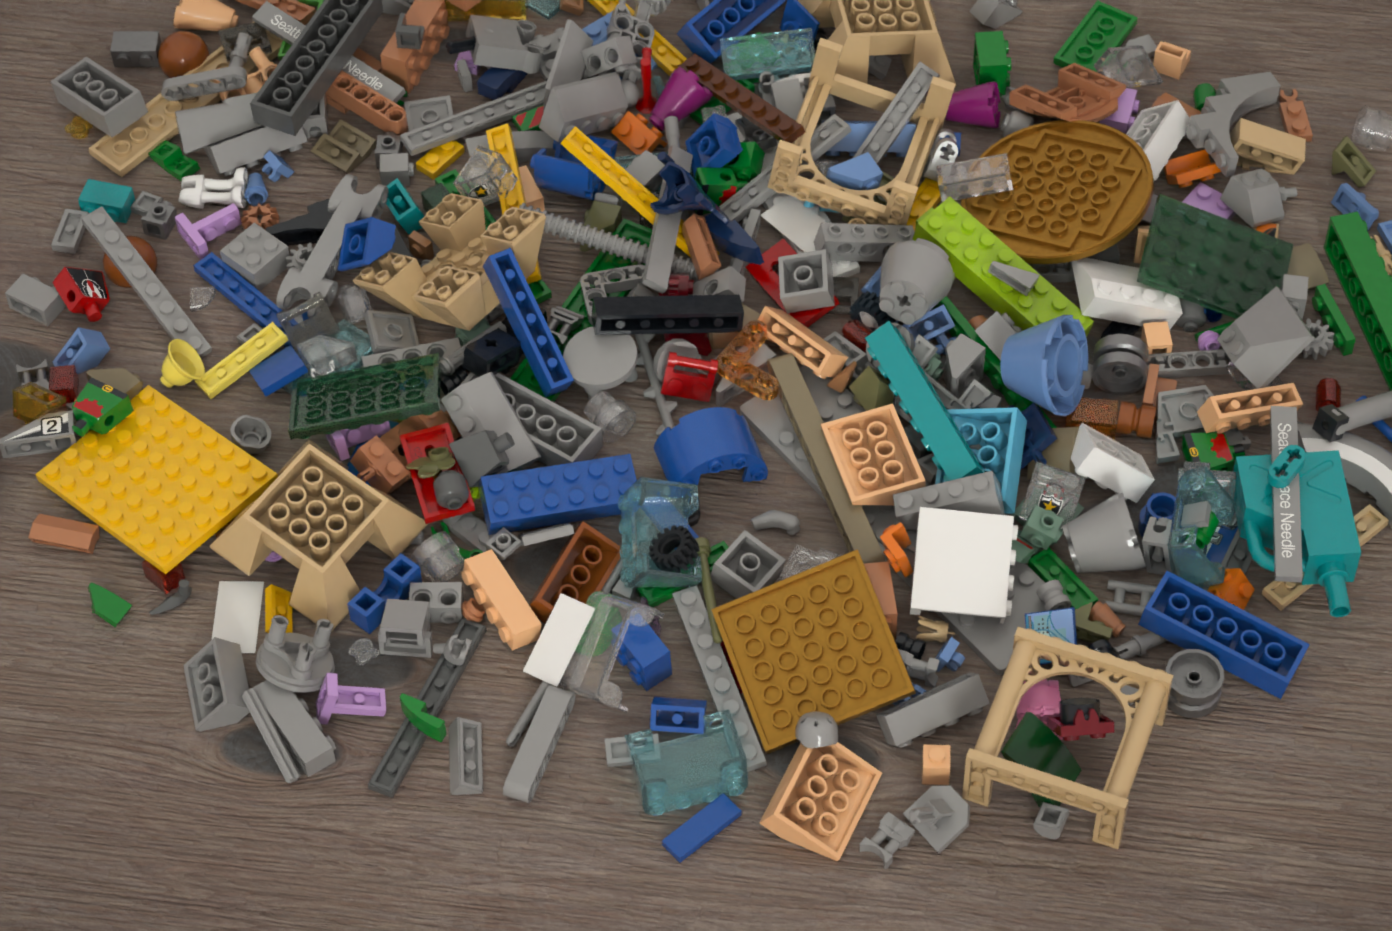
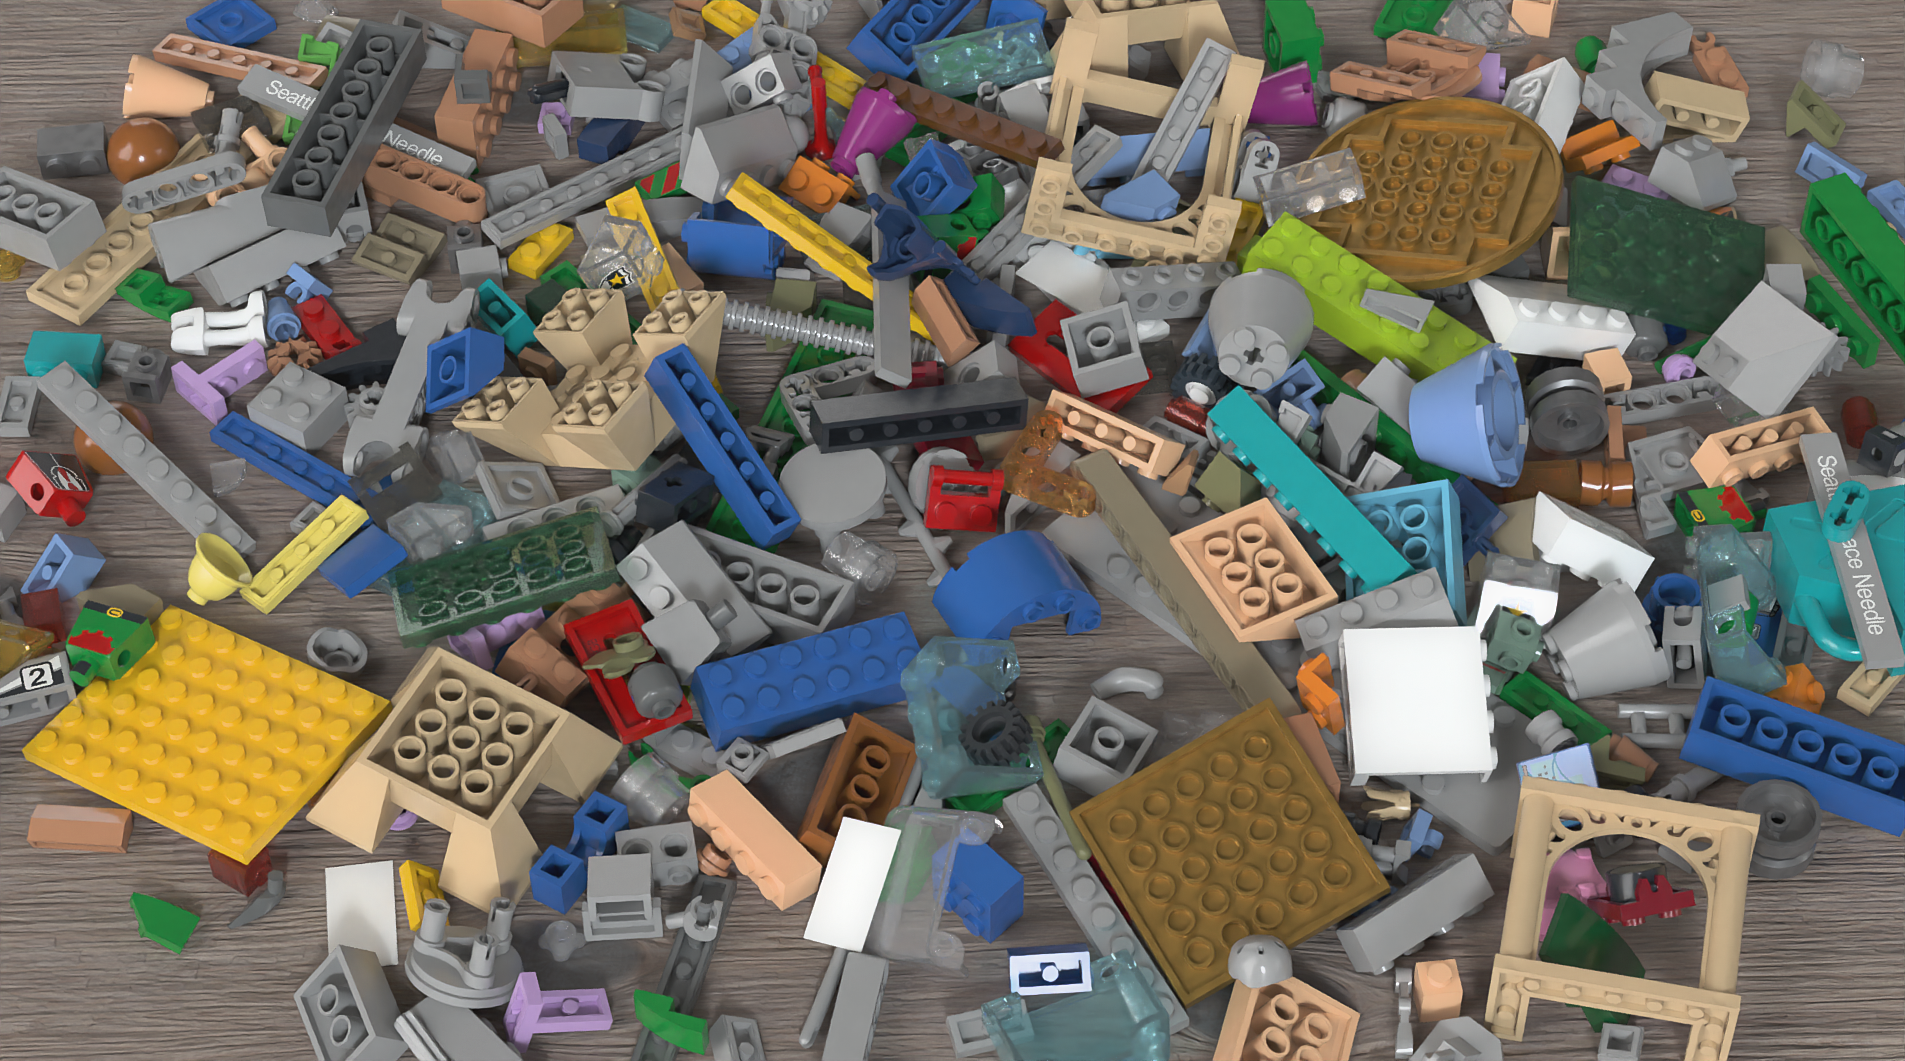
camera: 10 degrees left, 5 degrees down
none -> red plate [291,294,362,360]
none -> light grey piece [1394,967,1413,1059]

